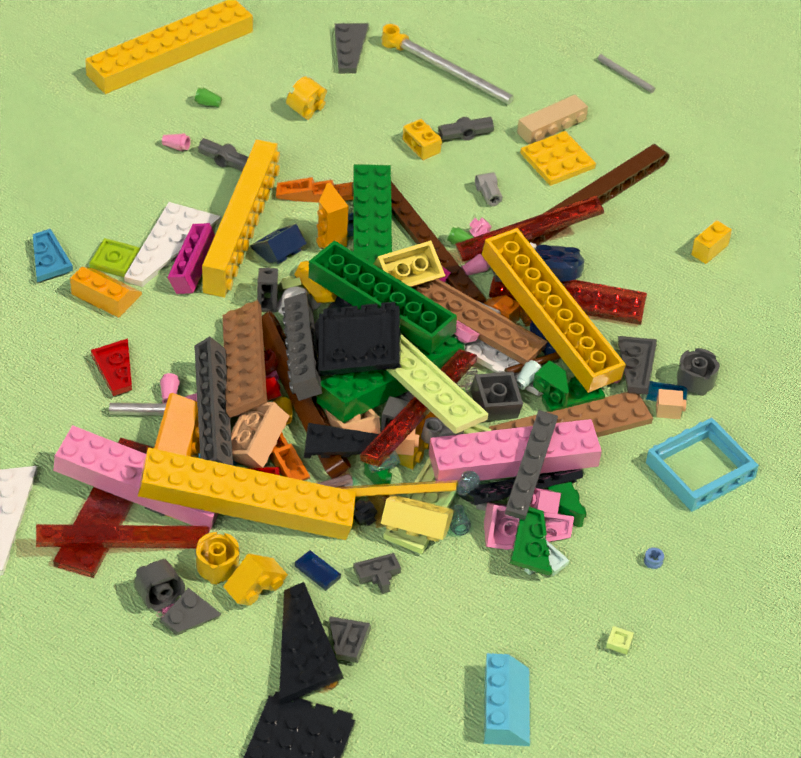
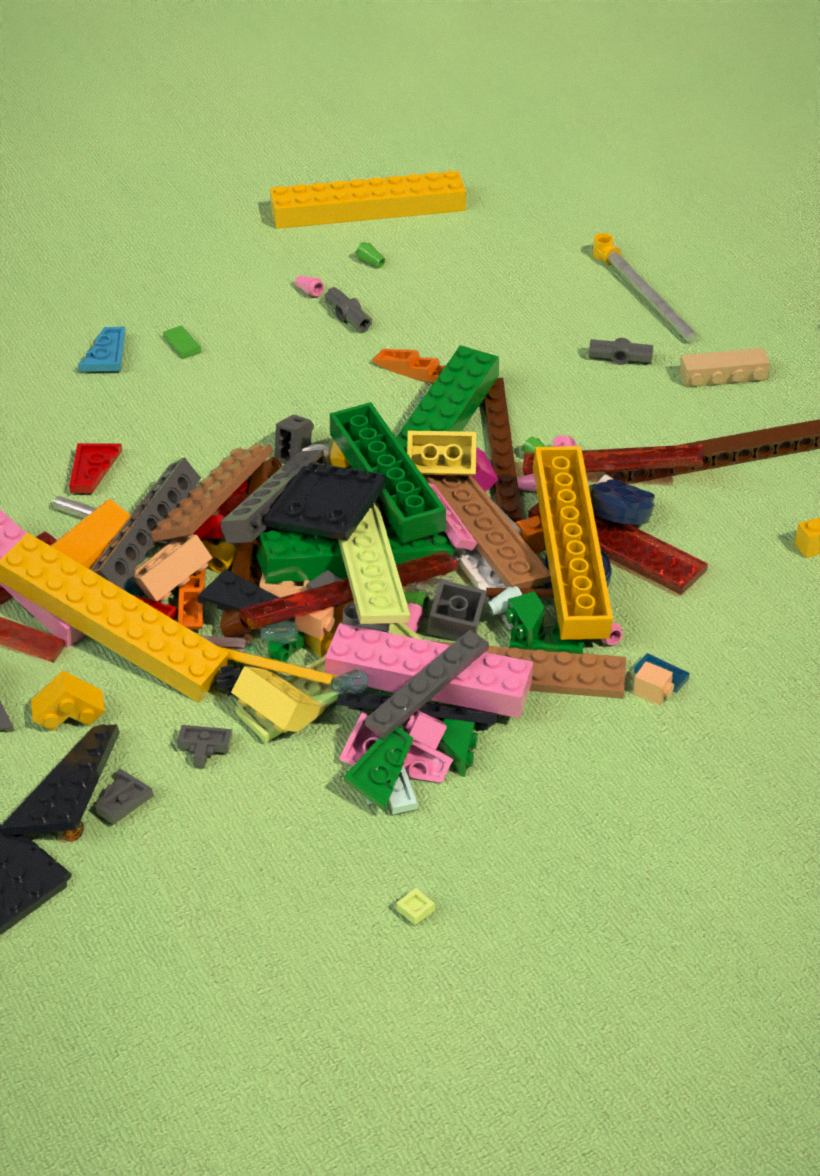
camera: 30 degrees right, 5 degrees down
light orange slope [70,266,142,318] -> none
lime tile [89,238,140,277] -> none
white wing [124,202,221,287] -> none
bright pink cone [160,373,180,403] -> none
dark pink brick [167,223,215,294] -> none
yellow brick [196,532,239,584] -> none
yellow brick [202,139,280,298] -> none
dark blue slope [250,224,307,264] -> none
yellowish green plate [278,276,302,292] -> none
yellow brick [286,76,327,120] -> none
clear blue tile [295,550,341,591] -> none
light orange slope [316,183,348,249] -> none
dark grey wing [334,23,369,74] -> none
yellow brick [402,119,442,160] -> none
clear light blue cone [450,505,471,536] -> none
light grey piece [475,172,502,207] -> none
medium azure slope [484,653,530,746] -> none
yellow plate [520,131,596,186] -> none
dark grey wing [618,336,657,395] -> none
medium blue bush [644,548,664,569] -> none
medium azure window [646,418,759,512] -> none
dark grey brick [677,348,720,396] -> none
none -> bright green tile [163,325,201,359]

